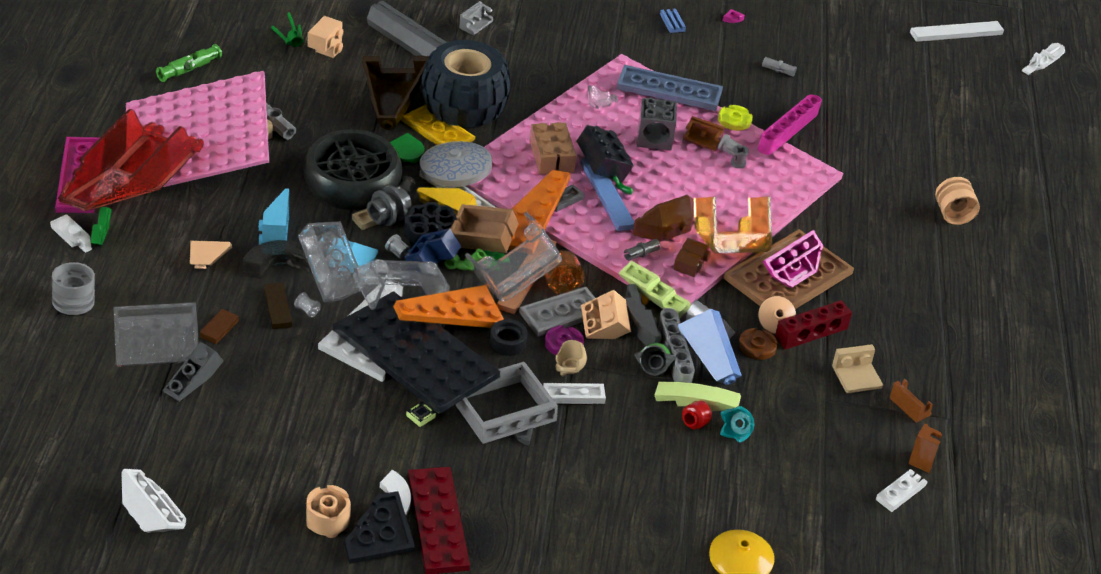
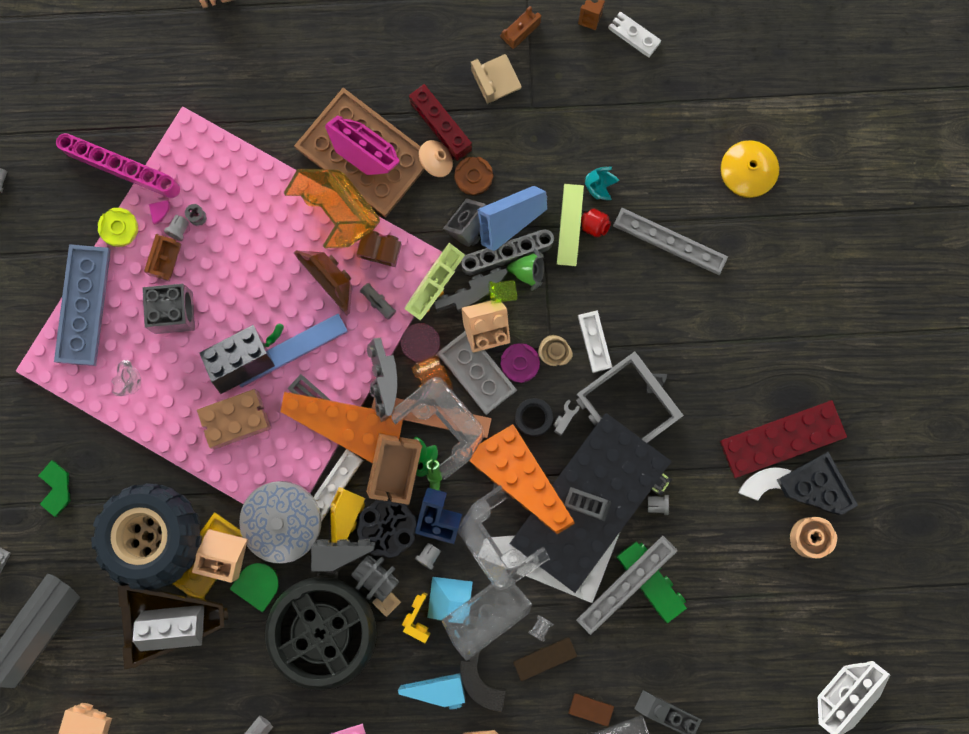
camera: 95 degrees left, 40 degrees up
none -> green tile [38,460,70,517]
none -> light grey slope [133,605,204,651]
none -> dark pink tile [149,200,170,225]
none -> light nougat slope [192,529,248,583]
none -> dark grey slope [311,539,375,571]
none -> slope [367,337,397,422]
none -> clear pink tile [401,323,440,363]
none -> yellow bracket [402,593,430,643]
none -> clear neon green bracket [488,280,517,304]
none -> light grey plate [553,400,580,436]
none -> dark grey slope [564,487,611,521]
none -> light grey tile [576,536,678,635]
none -> light grey tile [613,208,728,275]
none -> green brick [616,542,687,623]
none -> light grey bush [648,495,669,515]

